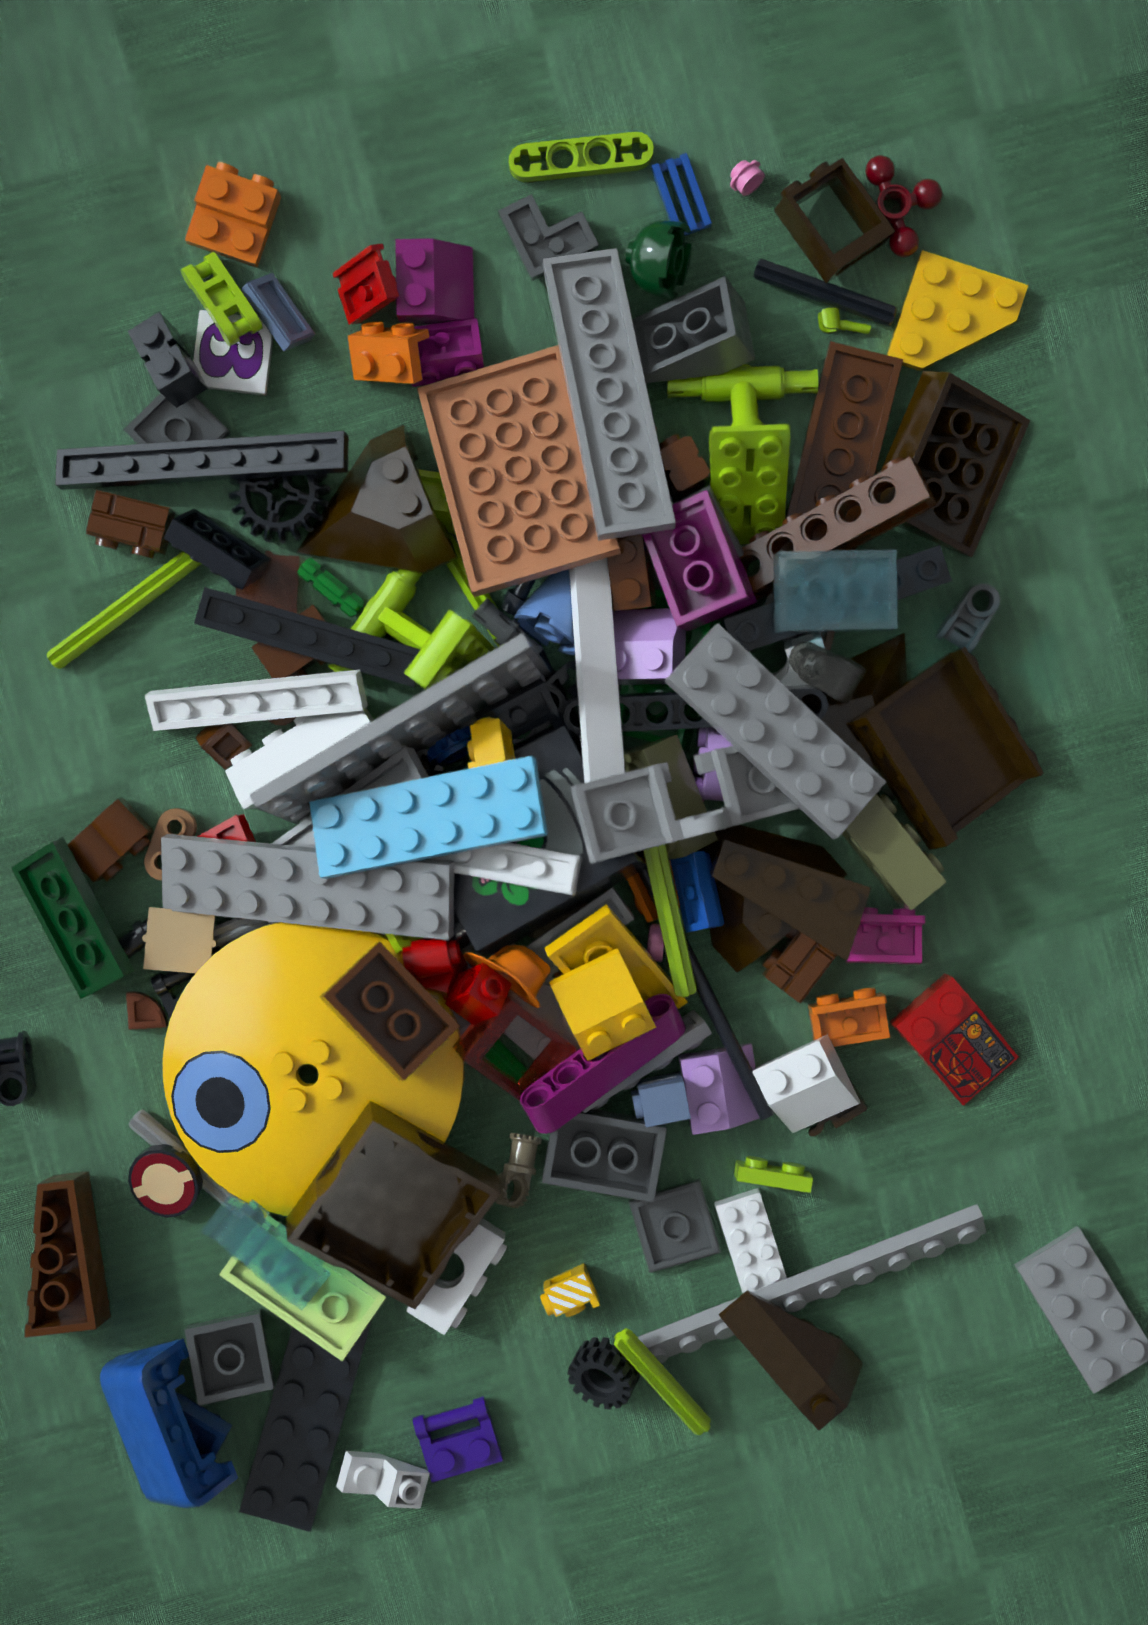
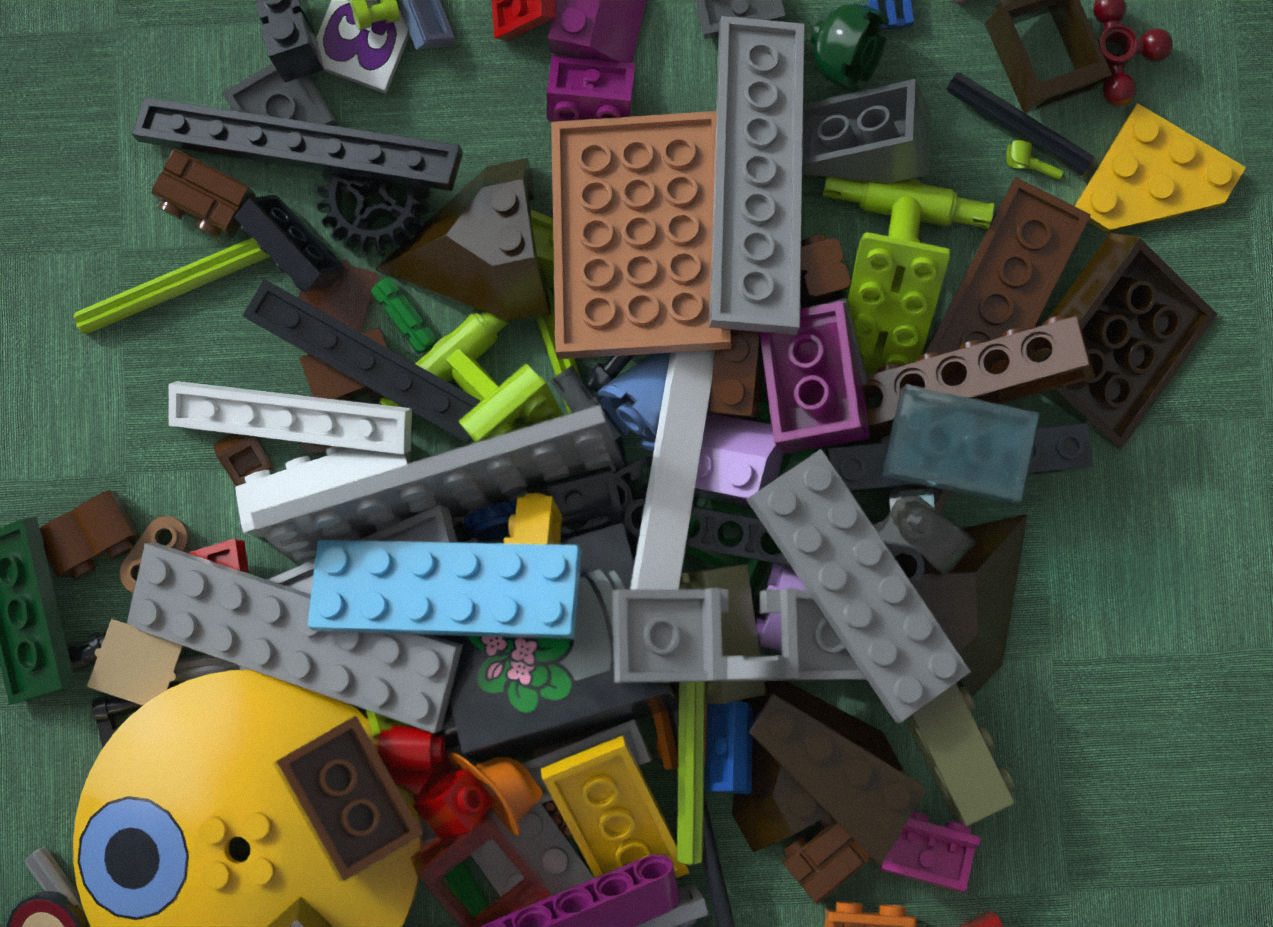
camera: 10 degrees right, 5 degrees down
copper tile [126,991,168,1030] -> none
orange bracket [348,321,429,384] -> none
white tile [430,843,582,896] -> none
yellow slope [549,948,656,1061] -> none
bright pink tile [647,924,664,962] -> none
dark brown panel [849,647,1044,850] -> none
dark grey piece [935,584,1000,653] -> none

